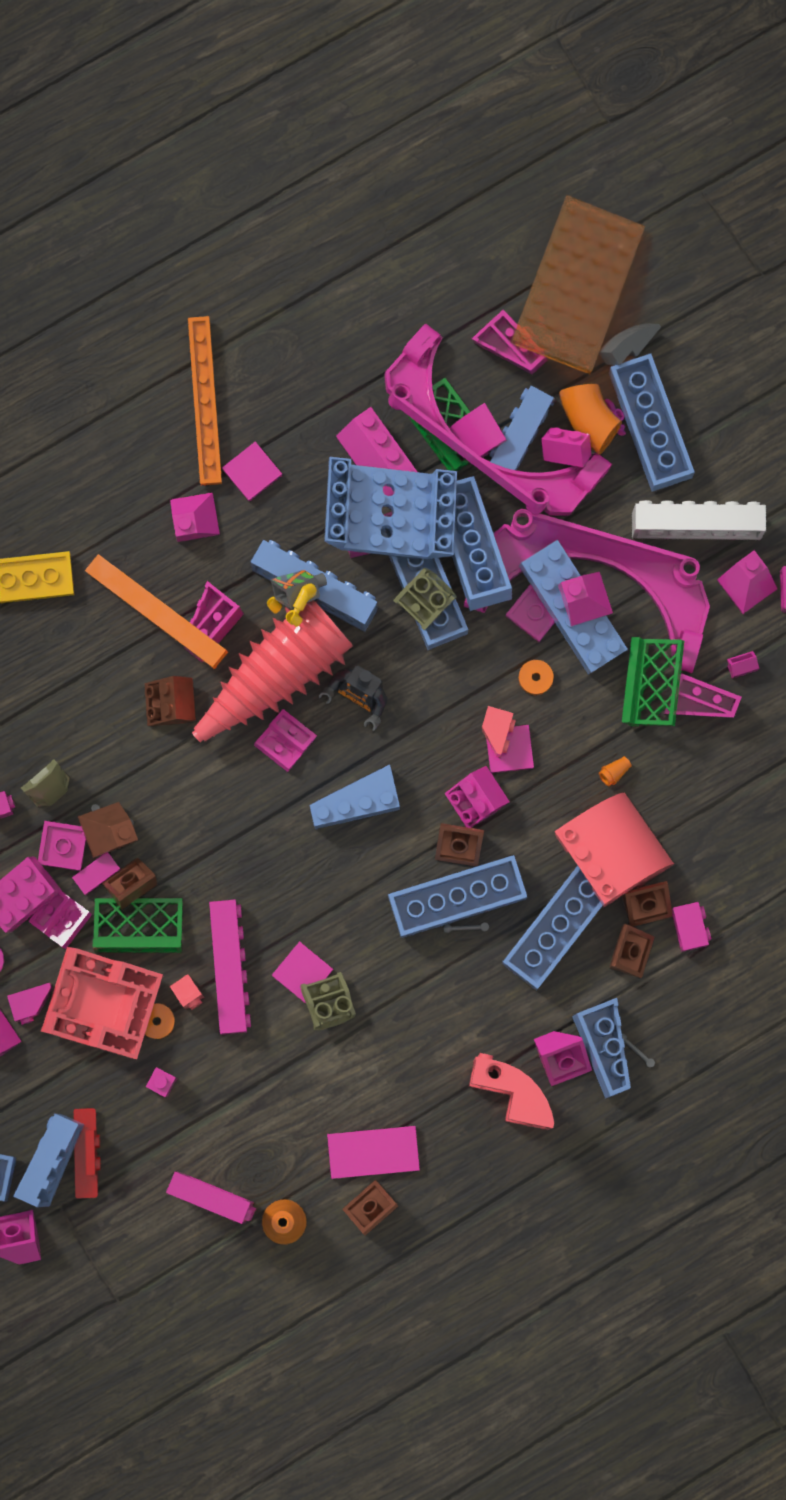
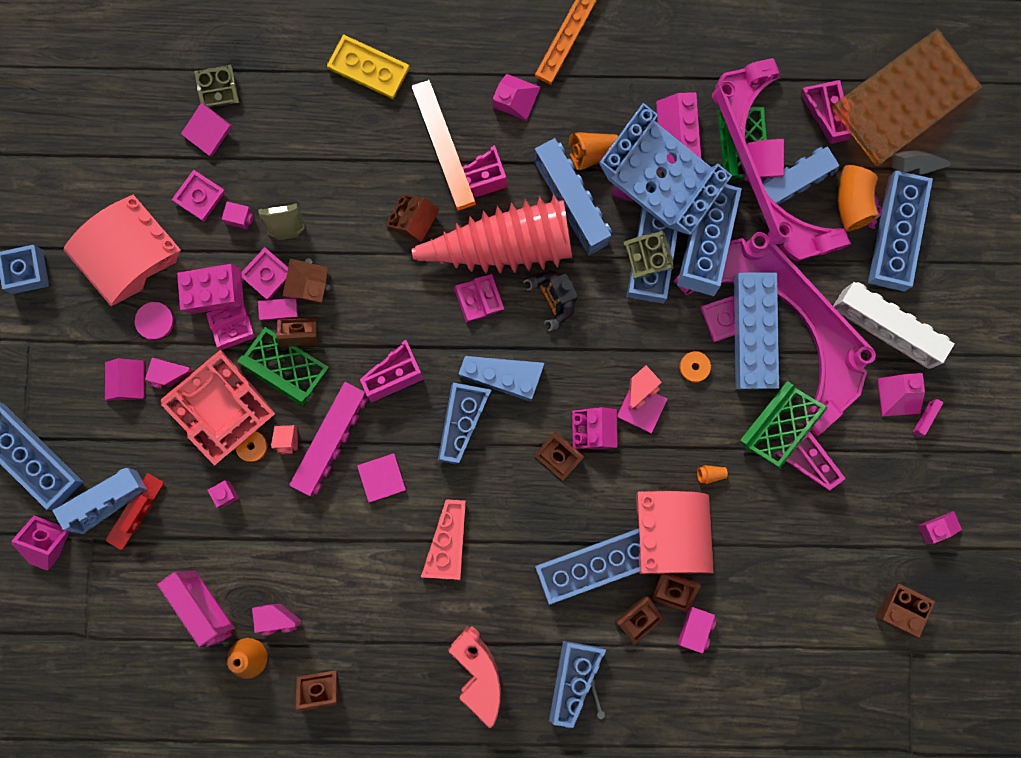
camera: 30 degrees right, 0 degrees up
dark pink tile [222,442,282,502] -> none
torso [267,570,327,627] -> none
olive slope [300,972,356,1030] -> none
dark pink tile [327,1126,420,1179] -> none
medium blue brick [388,855,527,938] -> none
dark grey hinge [443,923,489,933] -> none
dark pink slope [534,1031,592,1086] -> none
dark pink brick [542,428,592,467] -> none
dark pink slope [558,572,613,626] -> none
dark pink piece [727,651,759,679] -> none
none -> dark pink slope [252,603,302,635]
none -> dark pink wedge [360,340,424,403]
none -> coral wing [421,500,466,580]
none -> medium blue wedge [438,383,491,464]
none -> orange cone [569,132,618,170]

